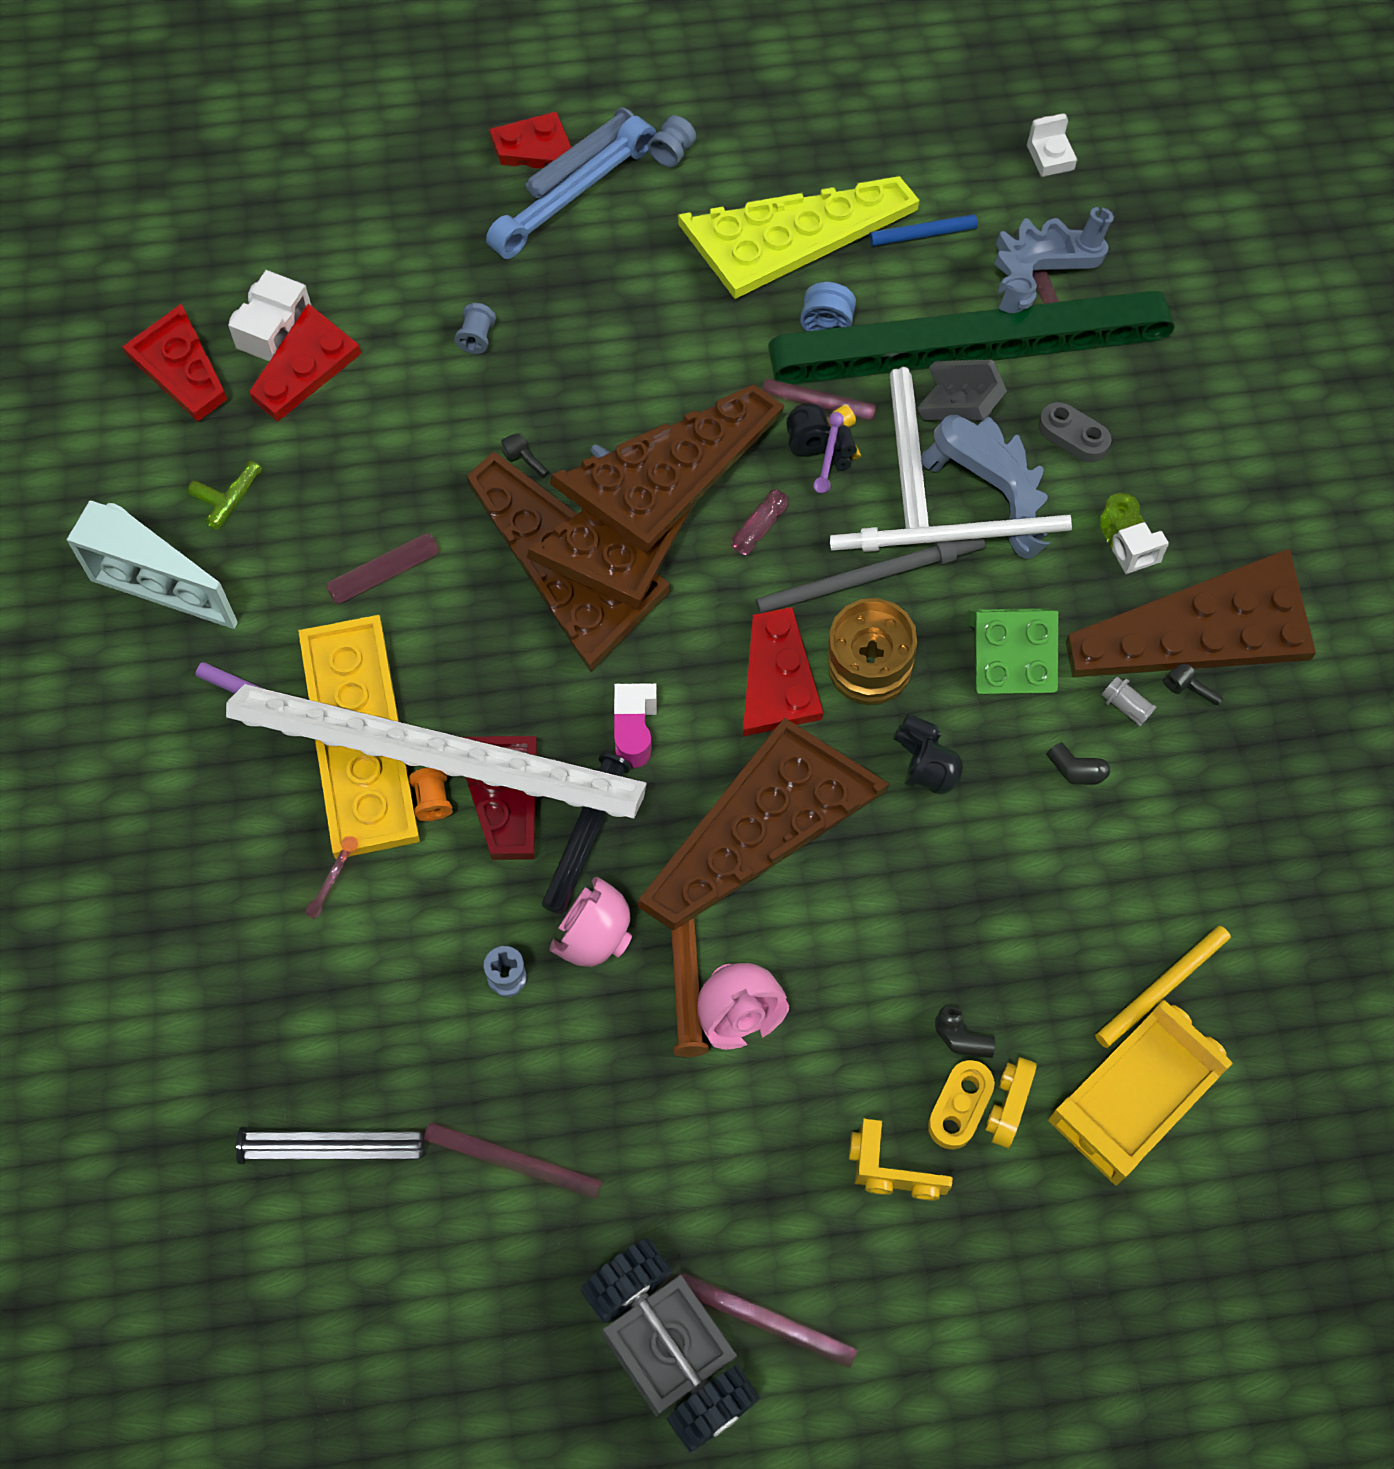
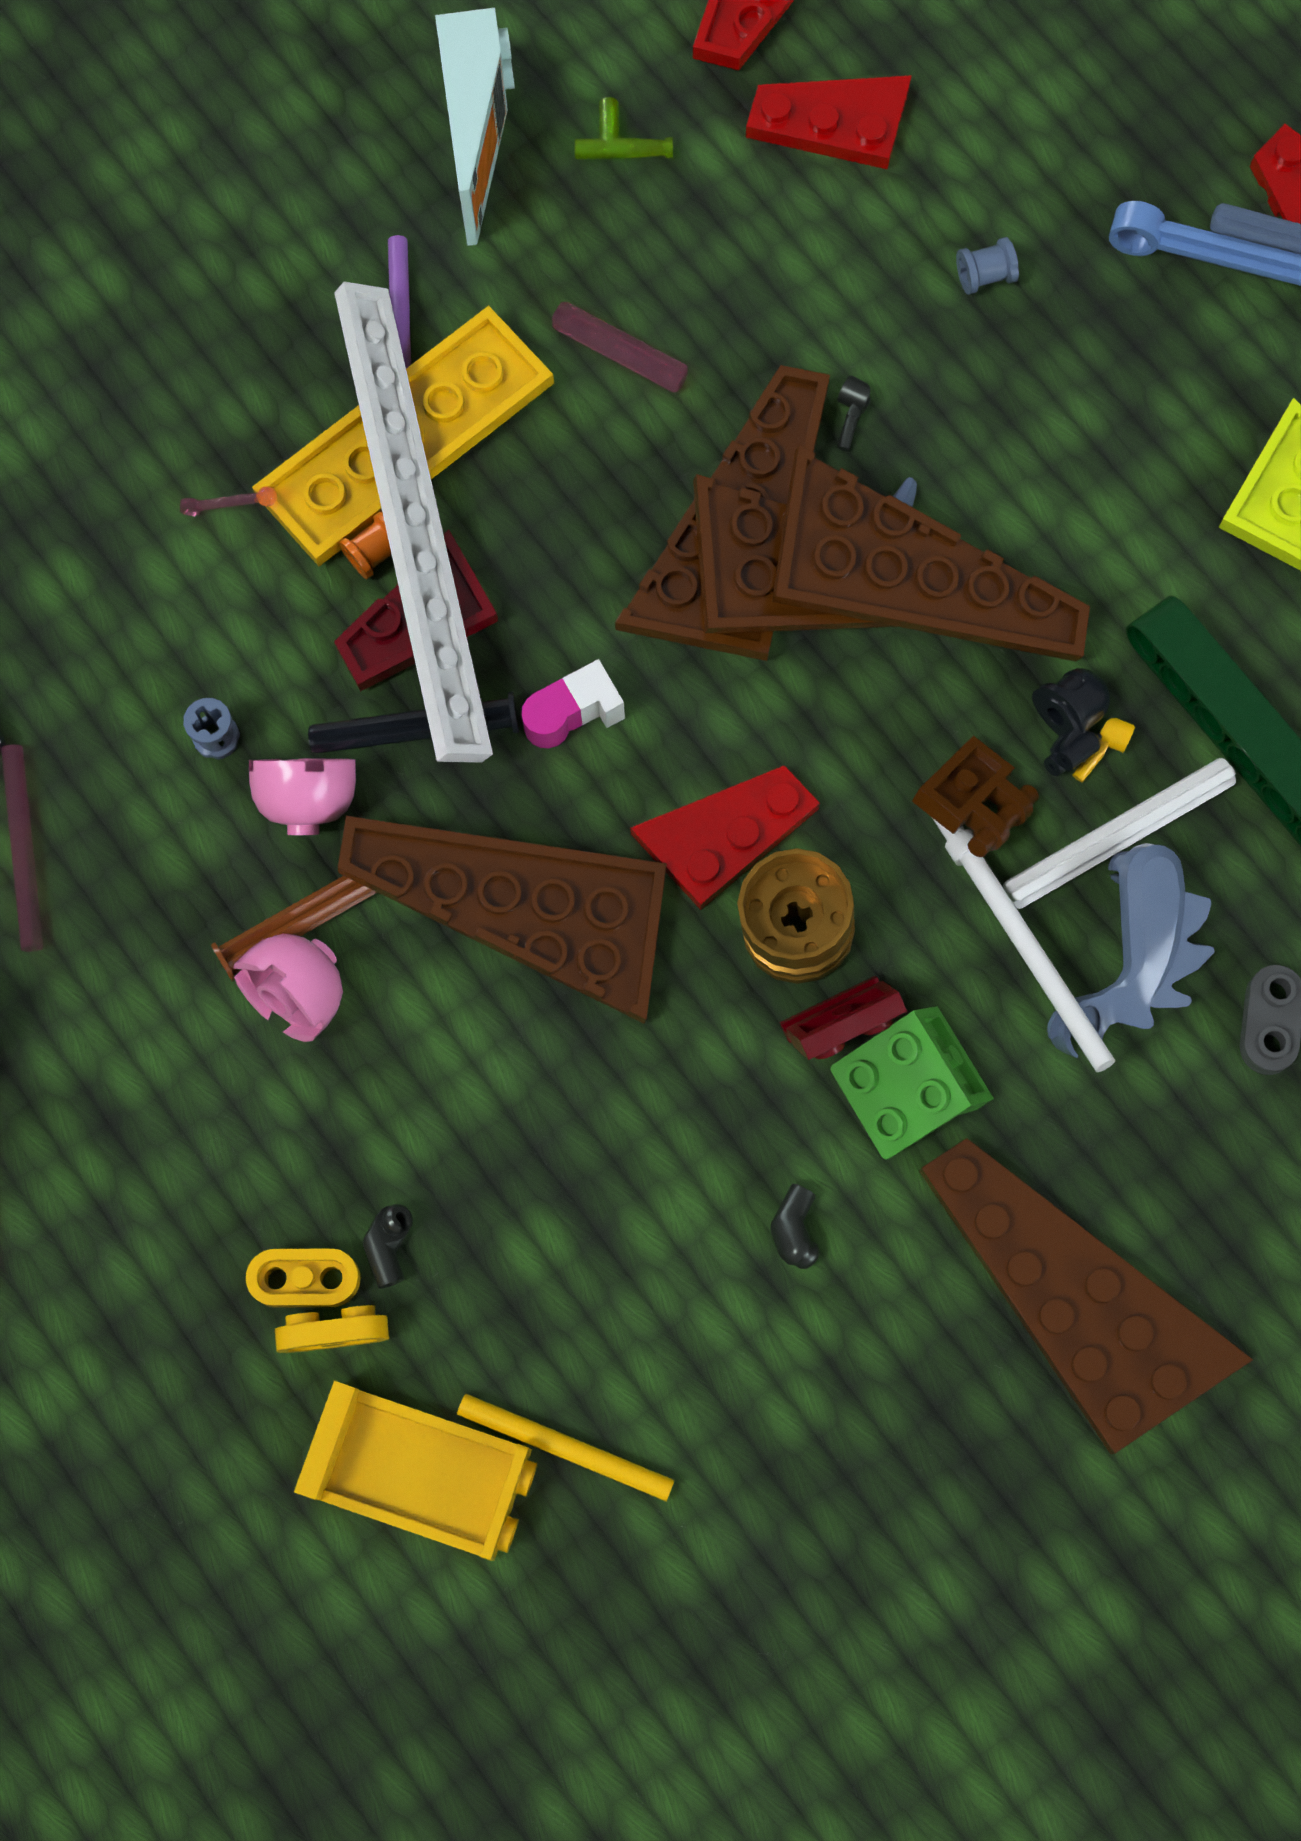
camera: 65 degrees right, 10 degrees up
white brick [228,270,311,361] -> none
clear pink axle [731,489,789,555] -> none
dark grey bar [755,538,985,613] -> none
clear pink bar [763,378,876,420] -> none
medium blue wheel [800,282,856,331] -> none
medium lavender hinge [814,412,844,493] -> none
yellow bracket [849,1119,952,1200] -> none
black piece [893,713,963,794] -> none
dark grey bracket [917,360,1007,422] -> none
leg [1100,493,1169,574] -> none
light grey pin [1102,676,1157,727] -> none
pearl dark grey hand [1163,664,1223,706] -> none
none -> dark red plate [779,976,907,1060]
none -> reddish brown plate [912,735,1039,857]

